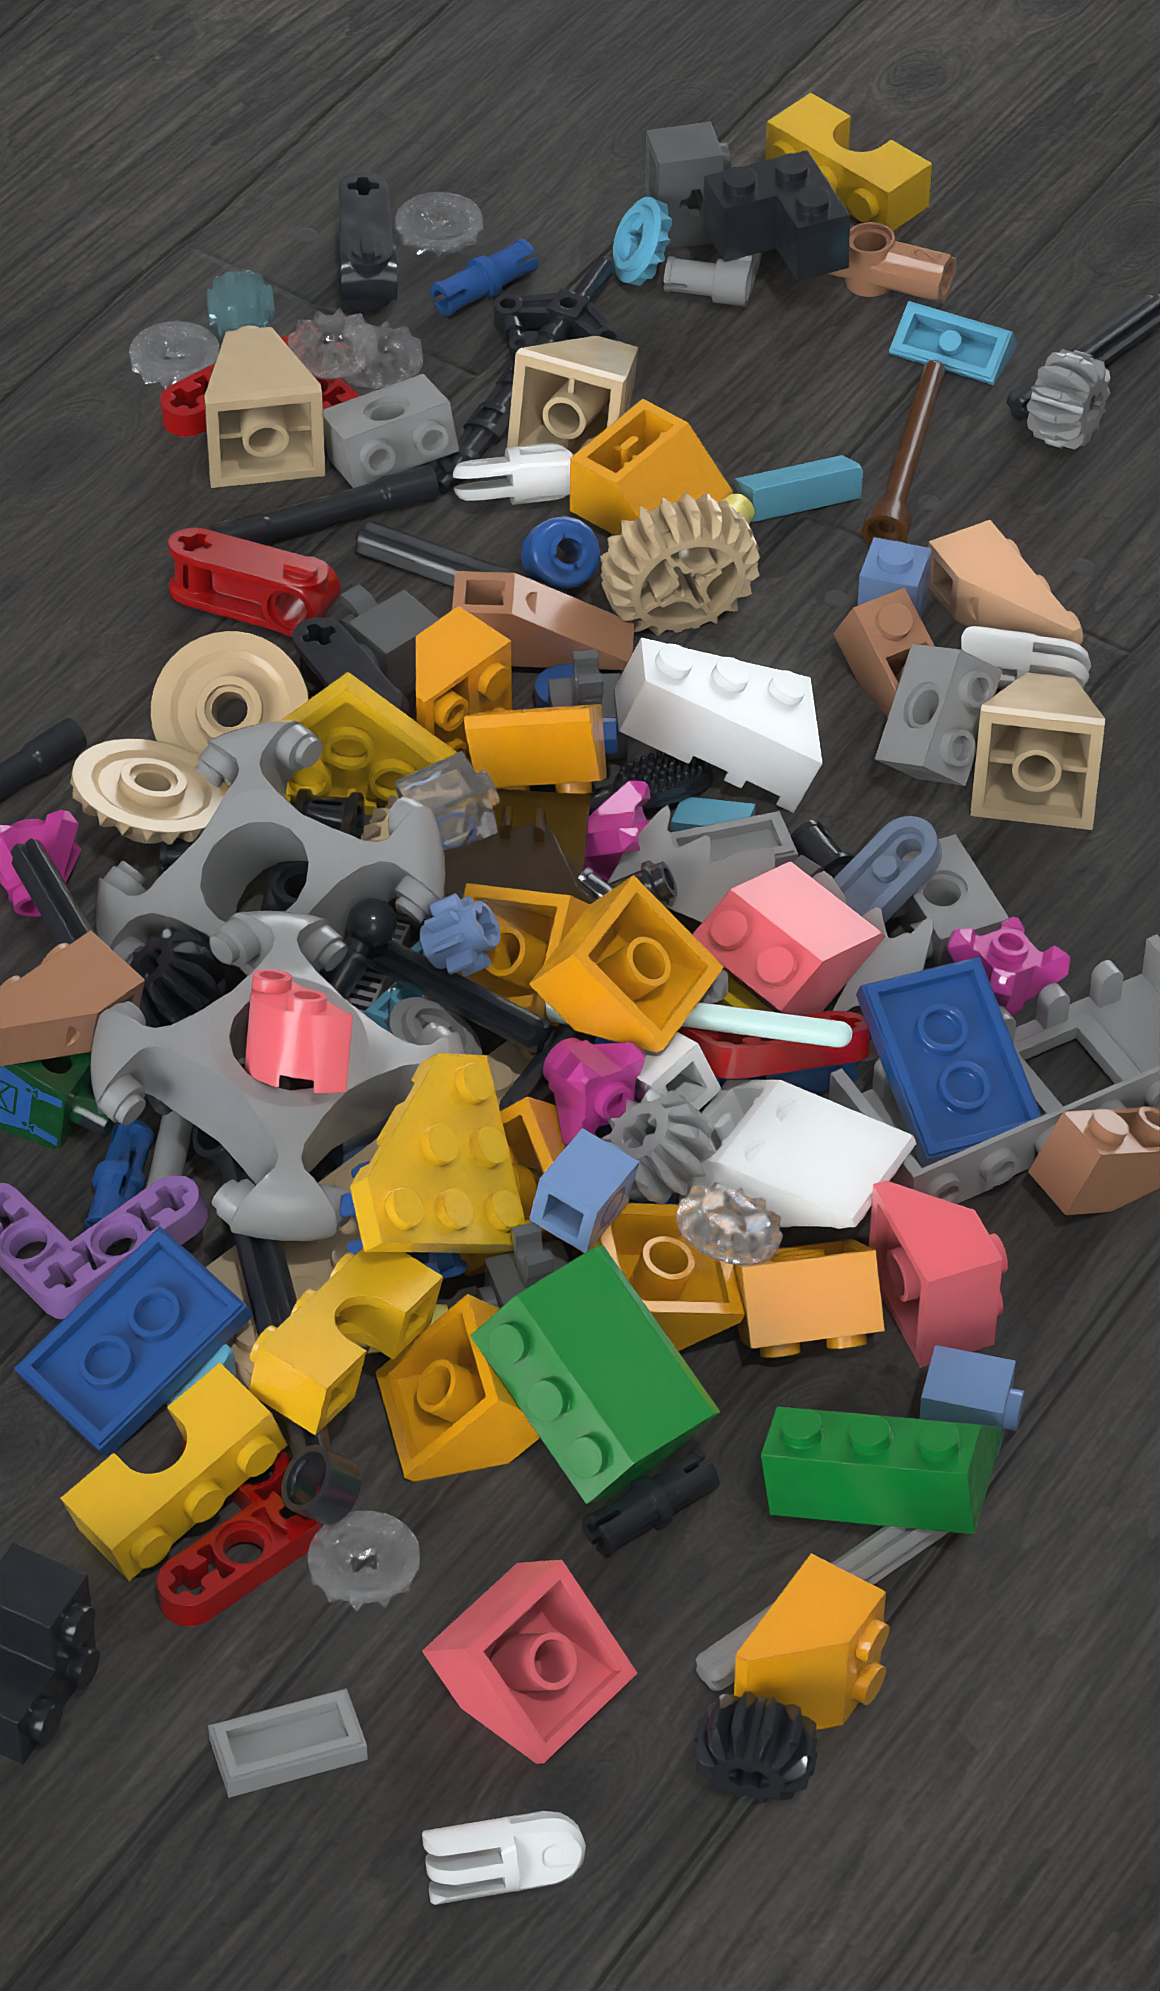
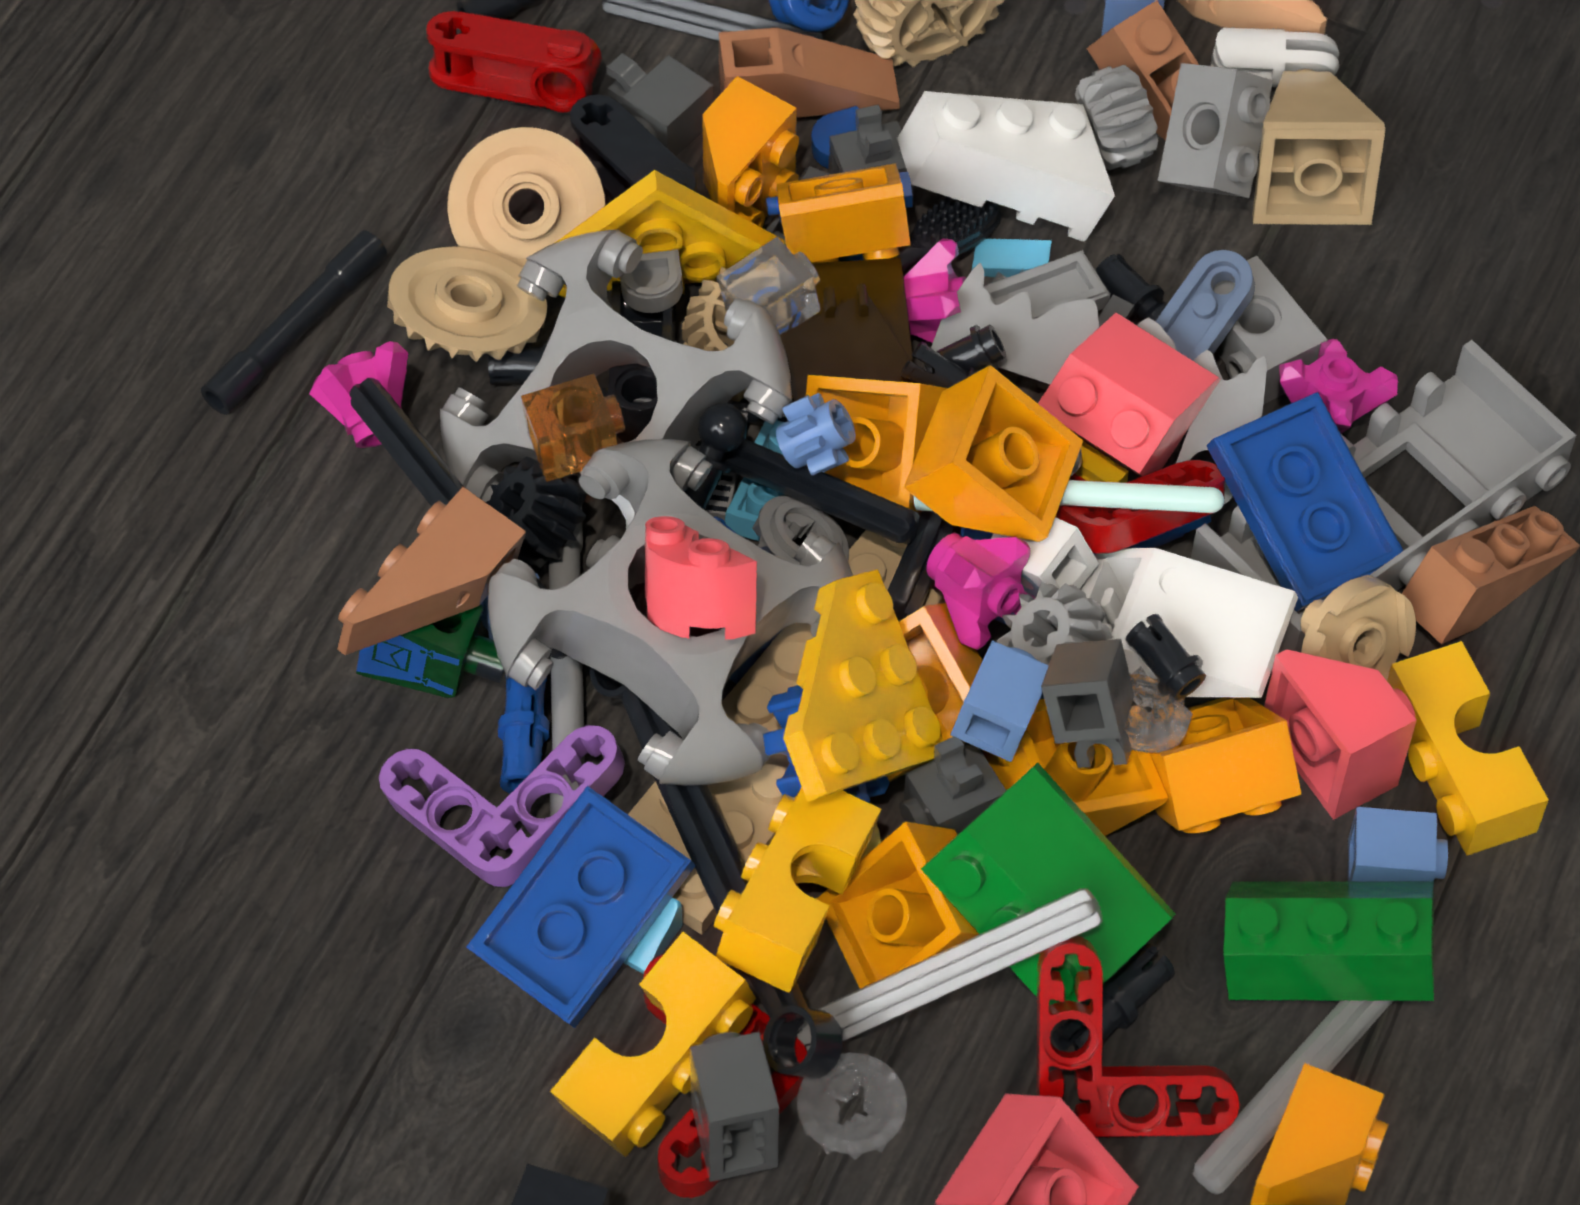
camera: 10 degrees left, 10 degrees up
none -> clear orange brick [521,373,625,482]
none -> light grey tile [620,249,683,313]
none -> dark grey brick [690,1032,779,1182]
none -> axle [796,888,1103,1053]
none -> red beam [1037,936,1240,1137]
none -> dark grey brick [1041,639,1135,768]
none -> light grey gear [1075,65,1158,170]
none -> black pin [1125,614,1206,700]
none -> tan plate [1300,575,1416,680]
none -> yellow arch [1387,641,1549,856]

